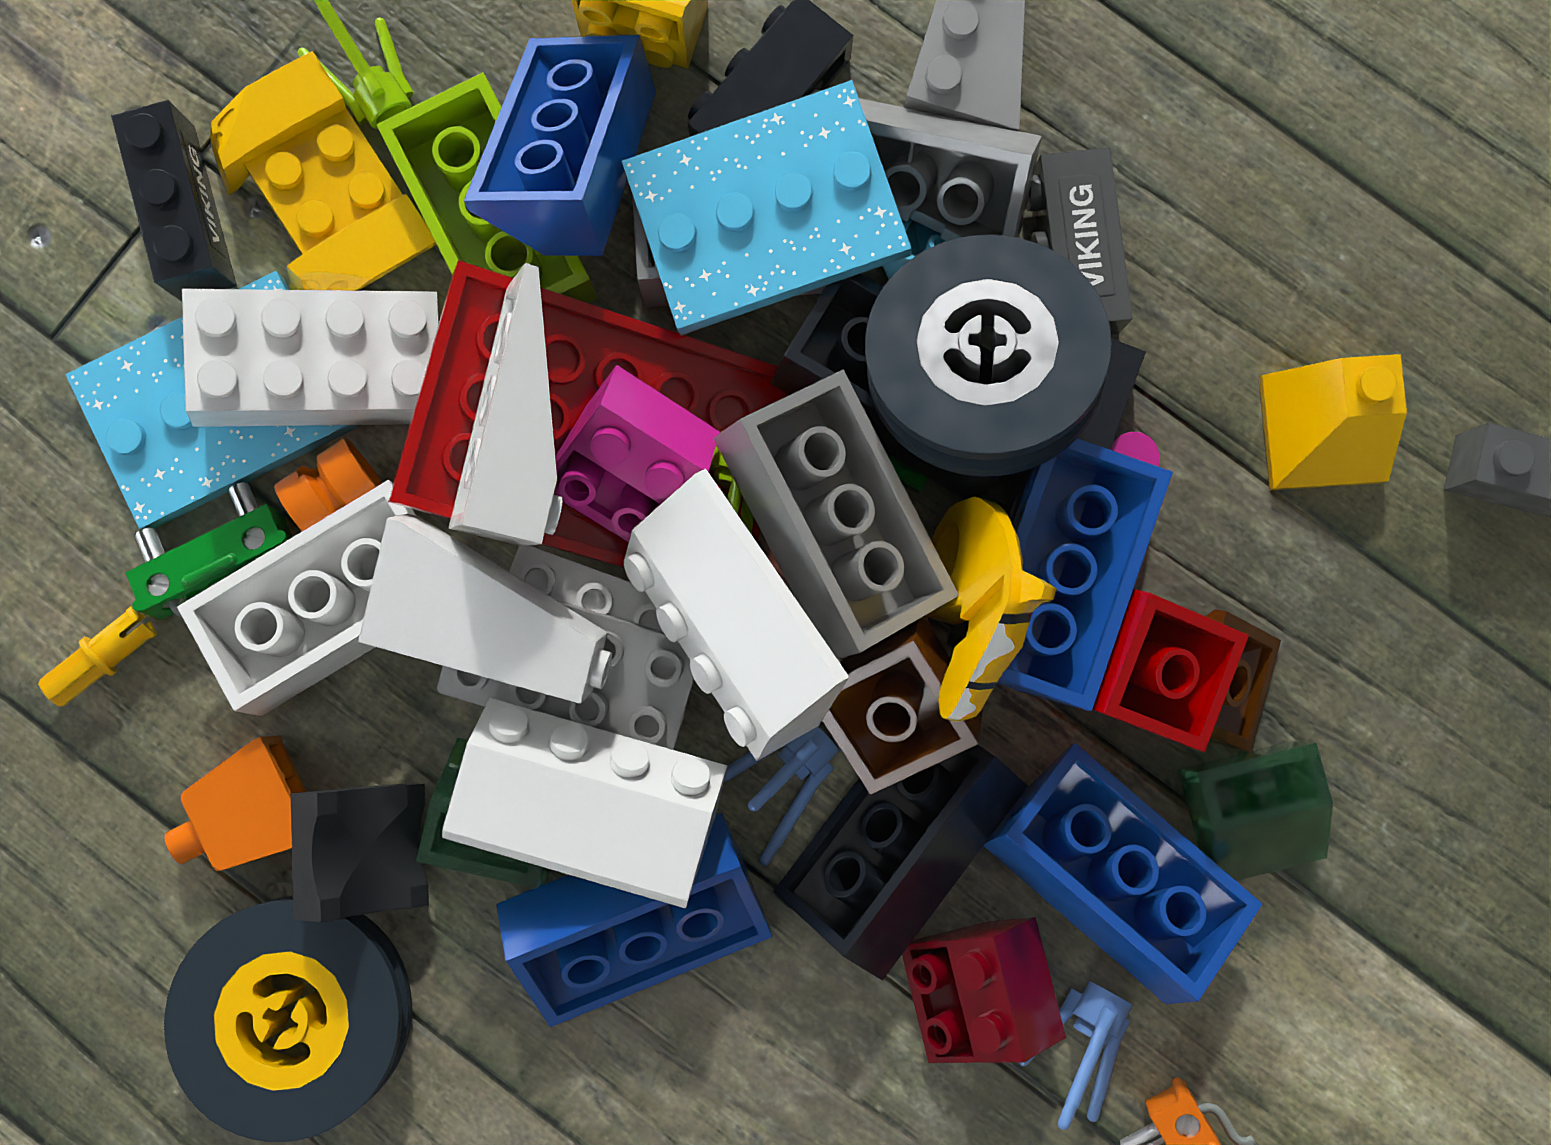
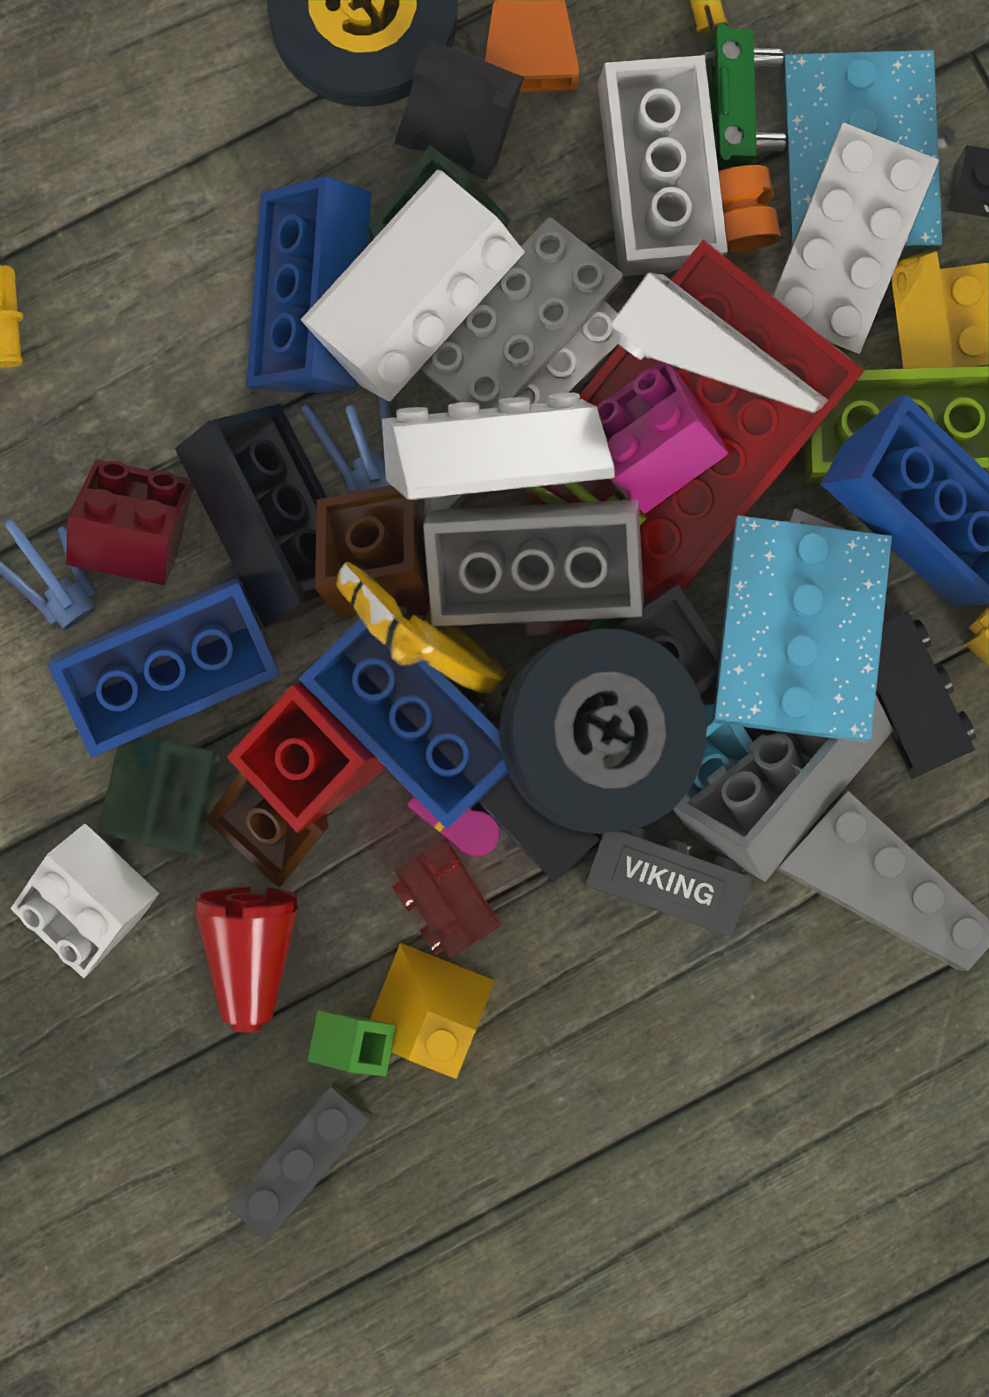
camera: 120 degrees right, 0 degrees up
white slope [358,513,612,704] -> none
none -> white slope [10,824,159,978]
none -> red cone [194,887,298,1032]
none -> bright green brick [308,1010,396,1077]
none -> clear red brick [392,838,502,959]

